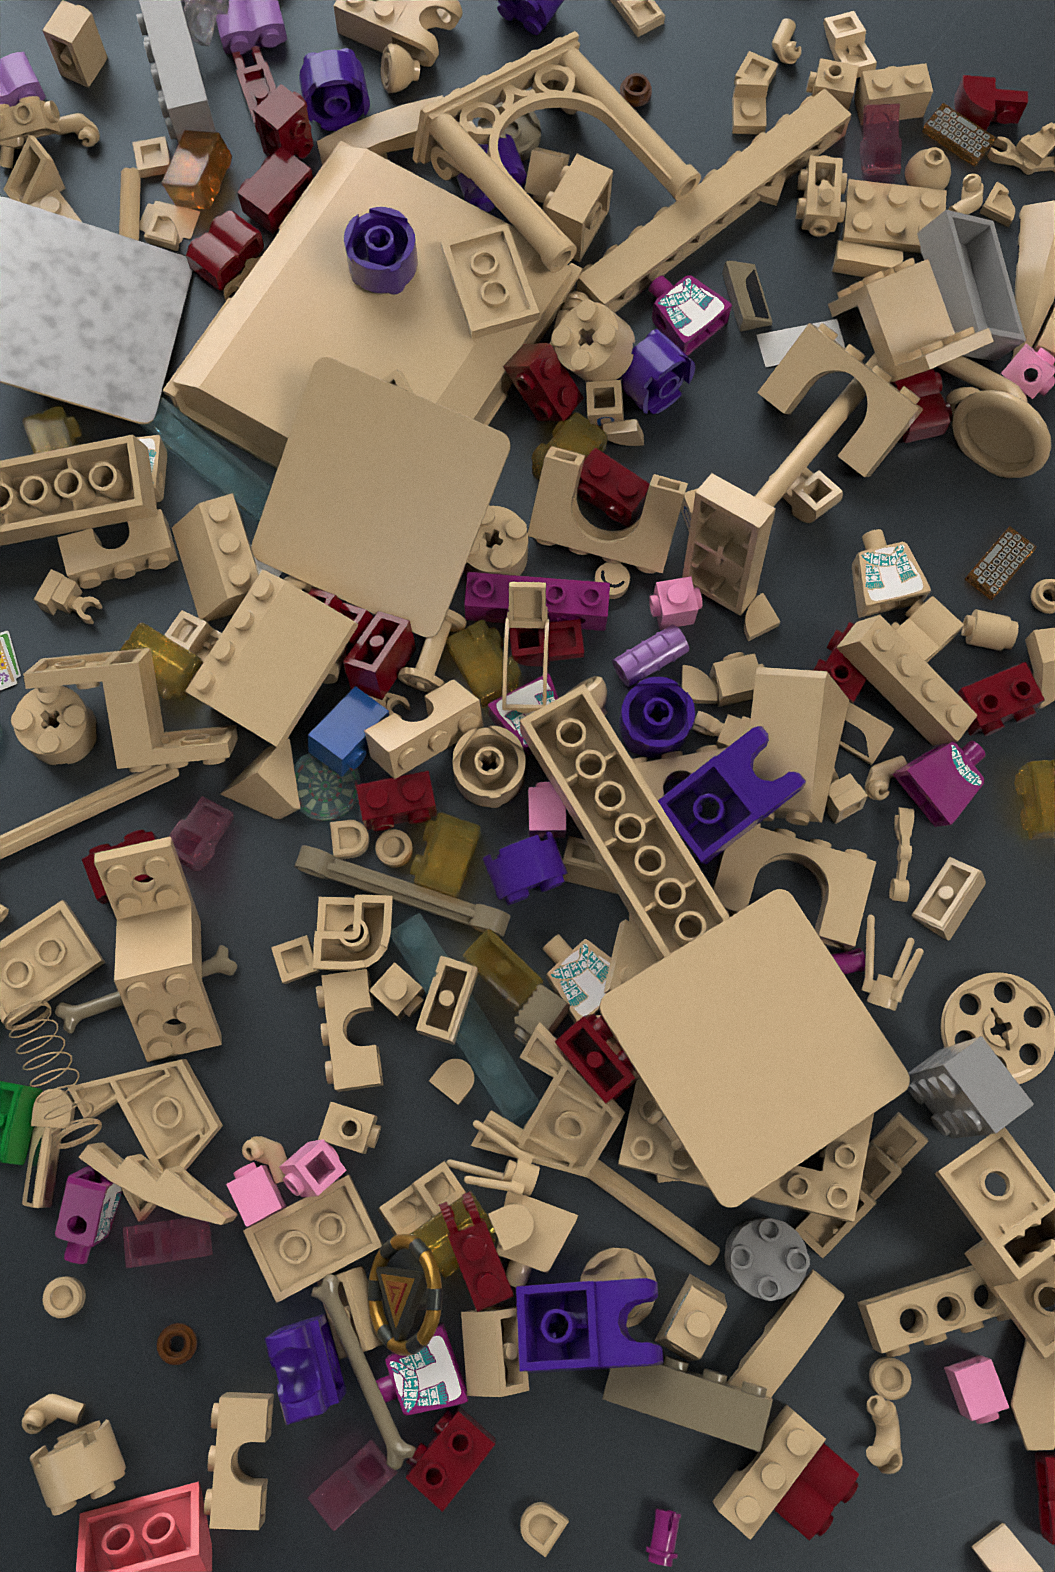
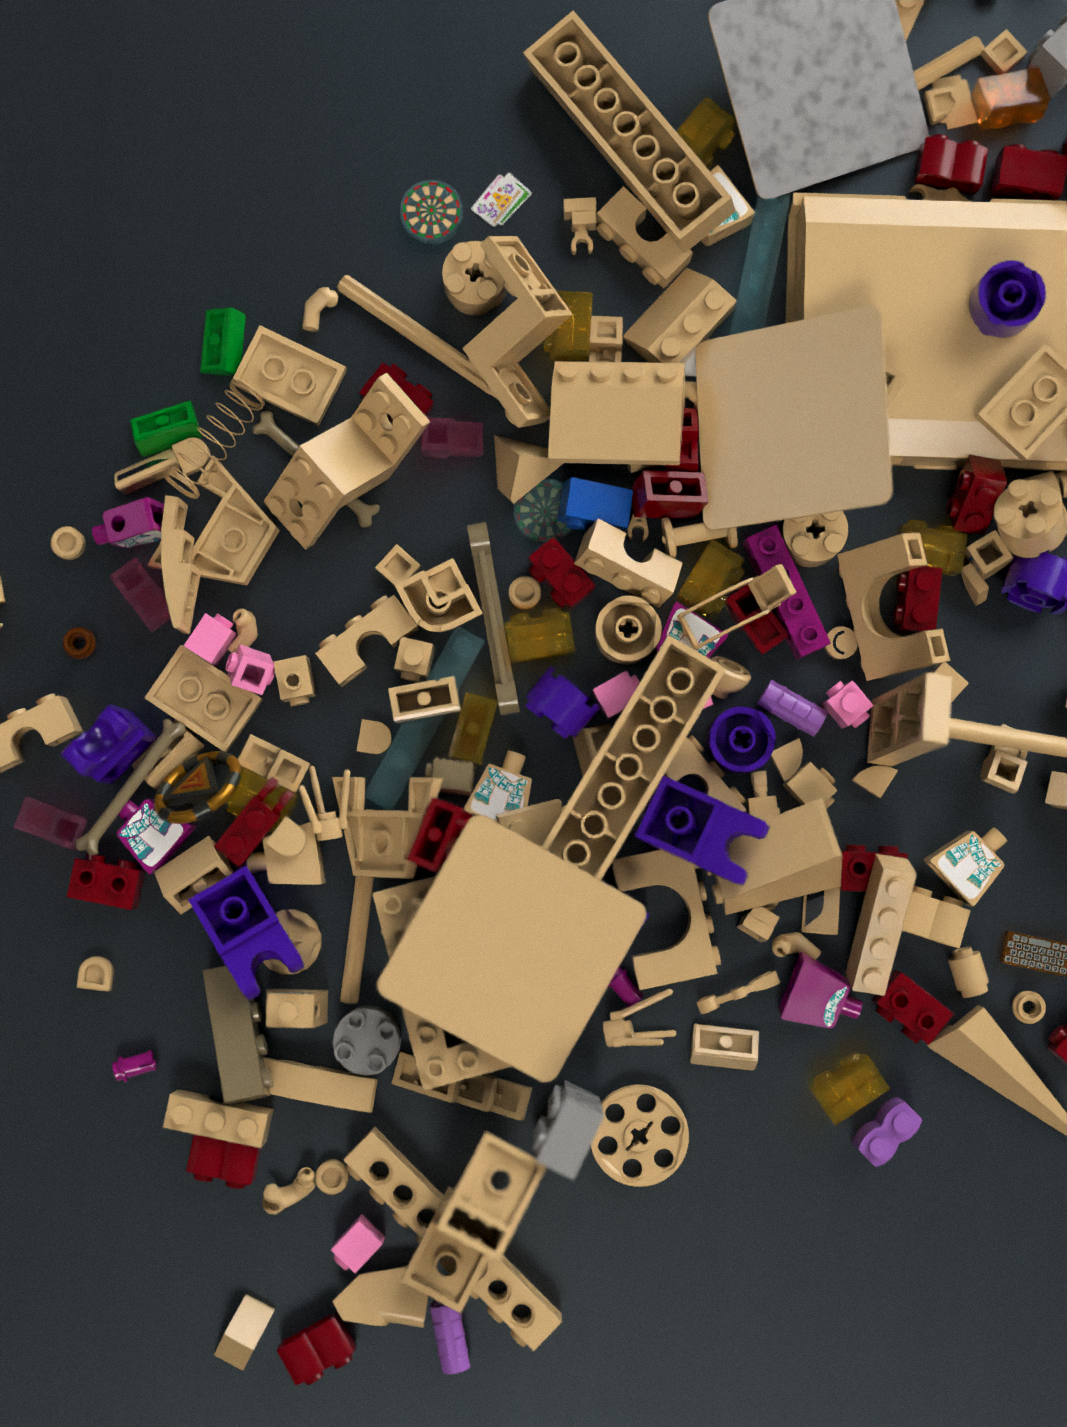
camera: 65 degrees right, 10 degrees up
tan tile [330,820,369,859] -> none

